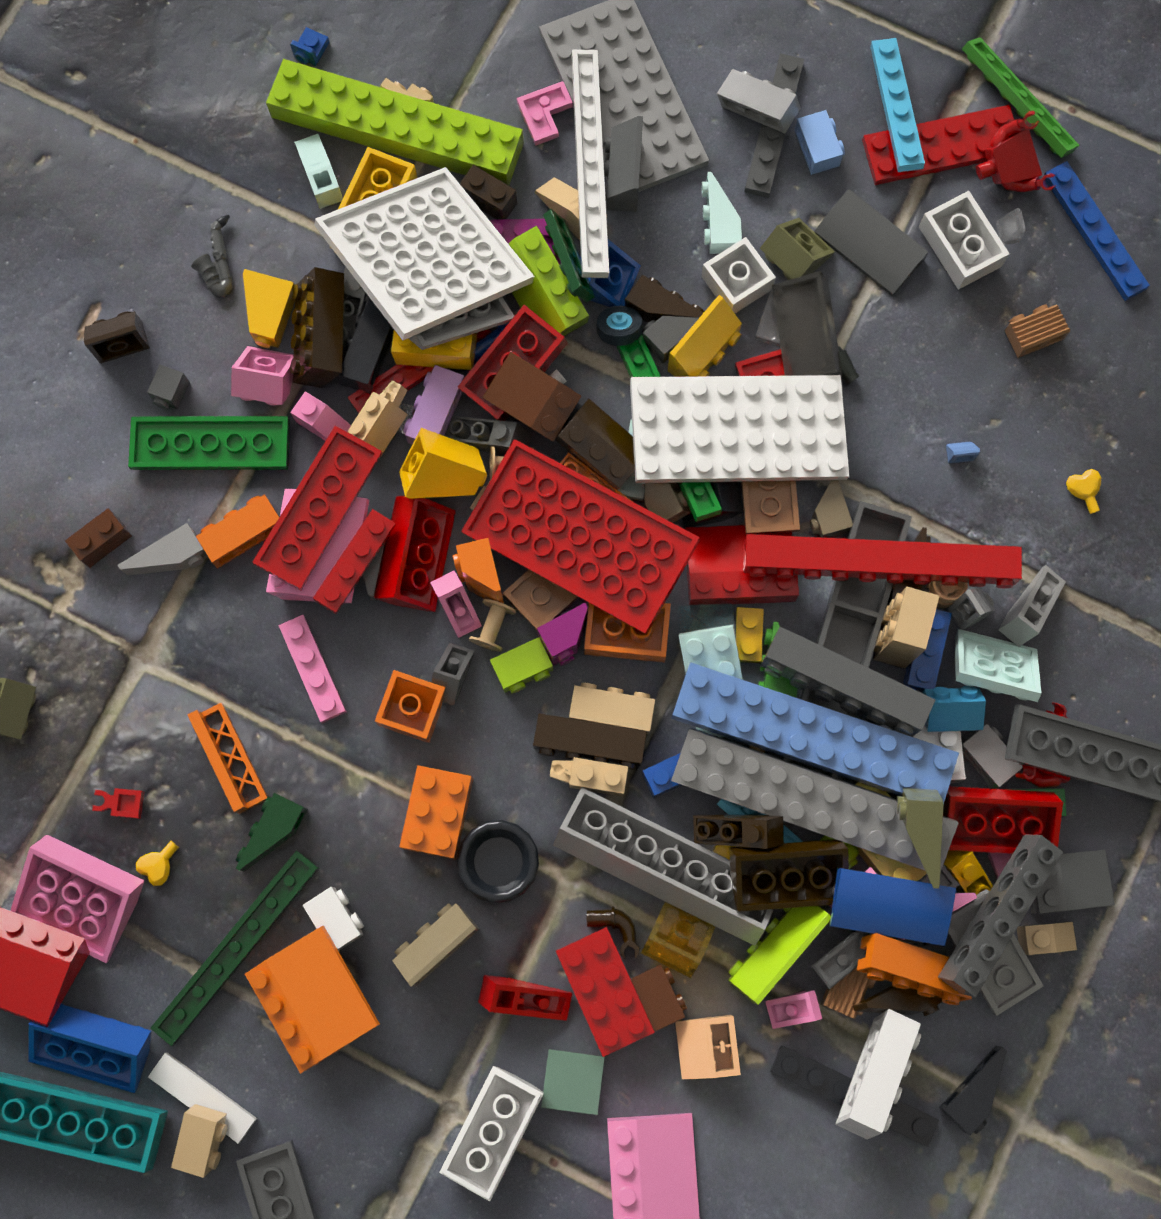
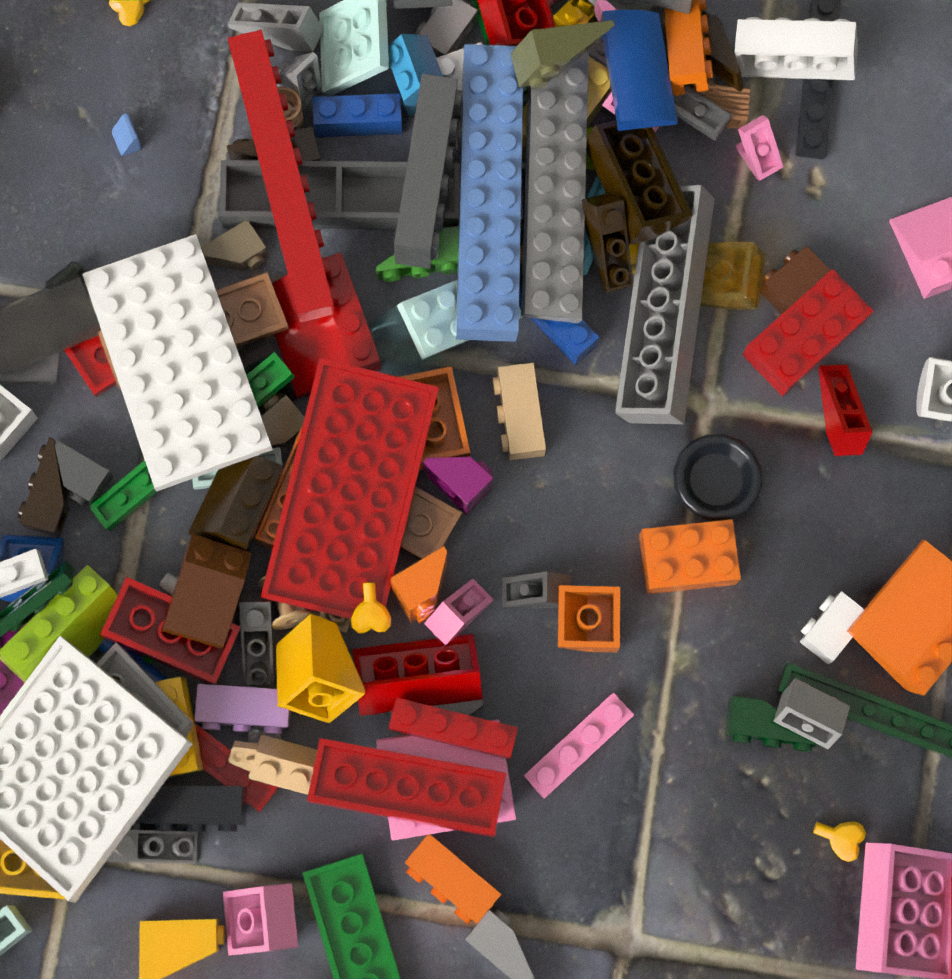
camera: 115 degrees left, 0 degrees up
red plate [92,788,145,819] -> none
orange fence [187,703,268,814] -> none
dark brown brick [290,267,344,388] -> none
bright pink slope [290,391,351,441] -> none
dark tan slope [392,903,479,987] -> none
tan piece [469,599,516,652] -> none
lime brick [490,637,553,694] -> none
dark brown brick [533,713,647,770] -> none
sand green tile [541,1049,605,1115] -> none
tan hinge [550,757,628,797] -> none
dark brown piece [587,906,640,959] -> none
black wheel [597,306,643,346] -> none
yellow slope [667,295,742,377] -> none
light nougat slope [675,1015,741,1079] -> none
lime slope [728,906,831,1005] -> none
yellow plate [735,607,764,663] -> none
tan brick [873,586,939,669] -> none
none -> yellow rock [351,583,391,633]
none -> light grey brick [773,678,850,749]

